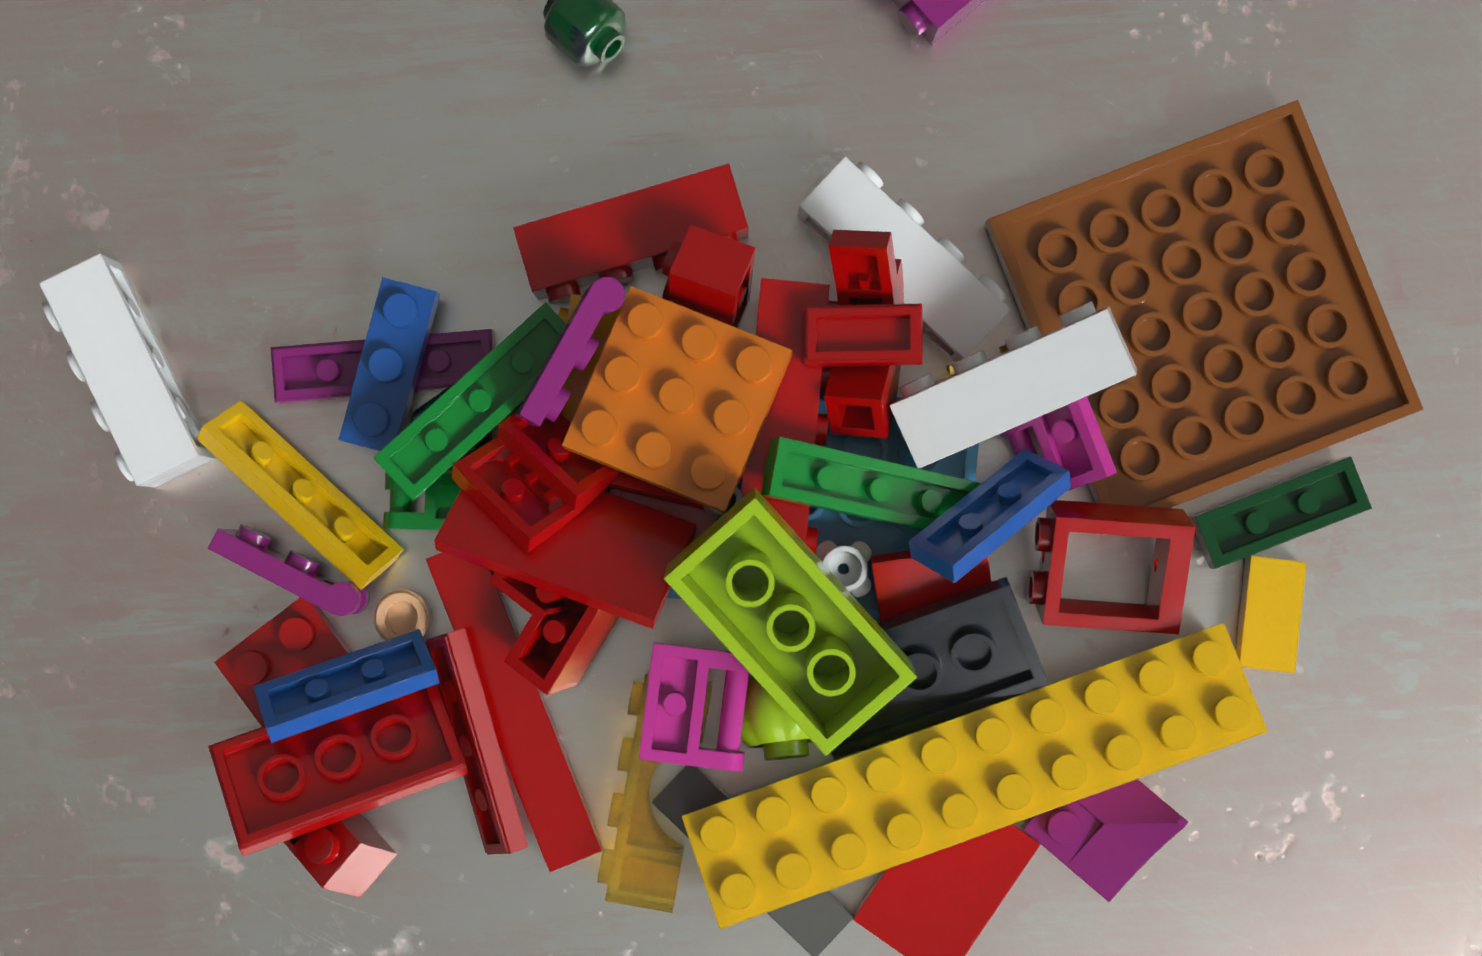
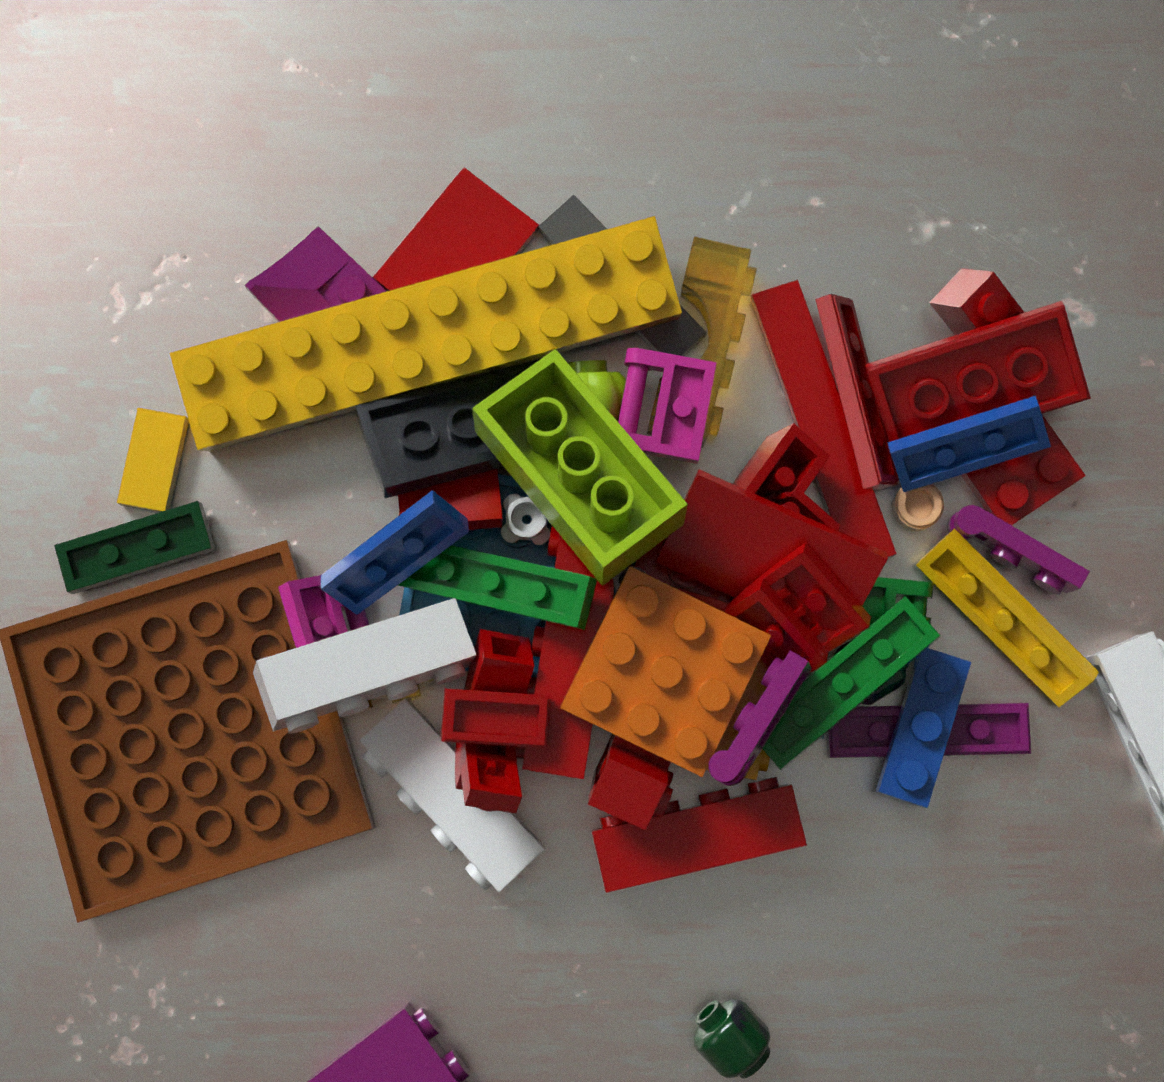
camera: 175 degrees left, 5 degrees down
red window [1028,500,1195,635] -> none

